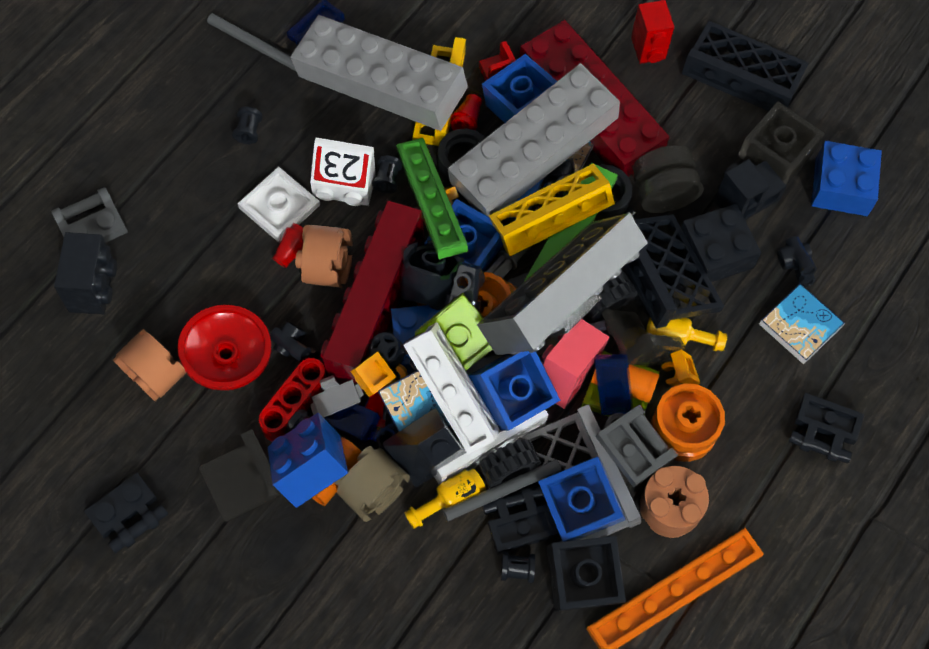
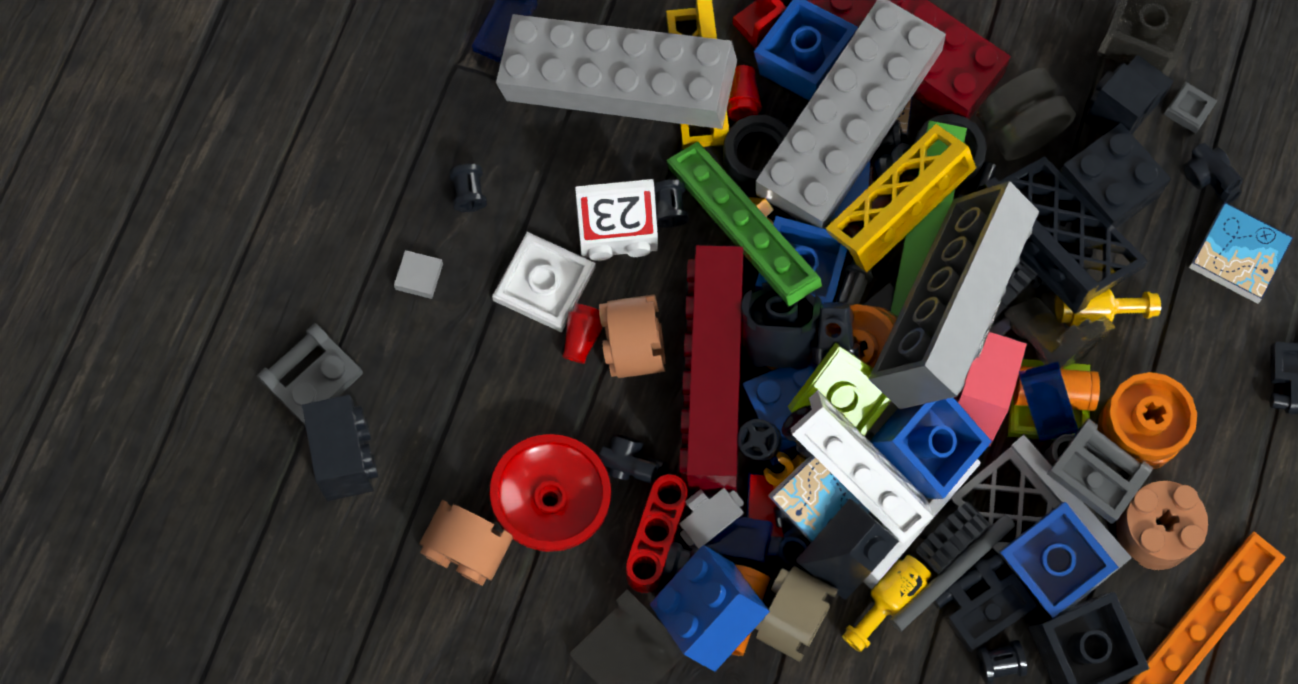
camera: 15 degrees left, 5 degrees up
dark grey bar [207,13,297,72] -> none
light orange tile [350,352,396,397] -> none
light orange tile [661,349,700,386] -> none
blue brick [811,141,882,216] -> none
none -> light grey tile [394,250,443,299]
none -> dark grey tile [1164,82,1217,134]

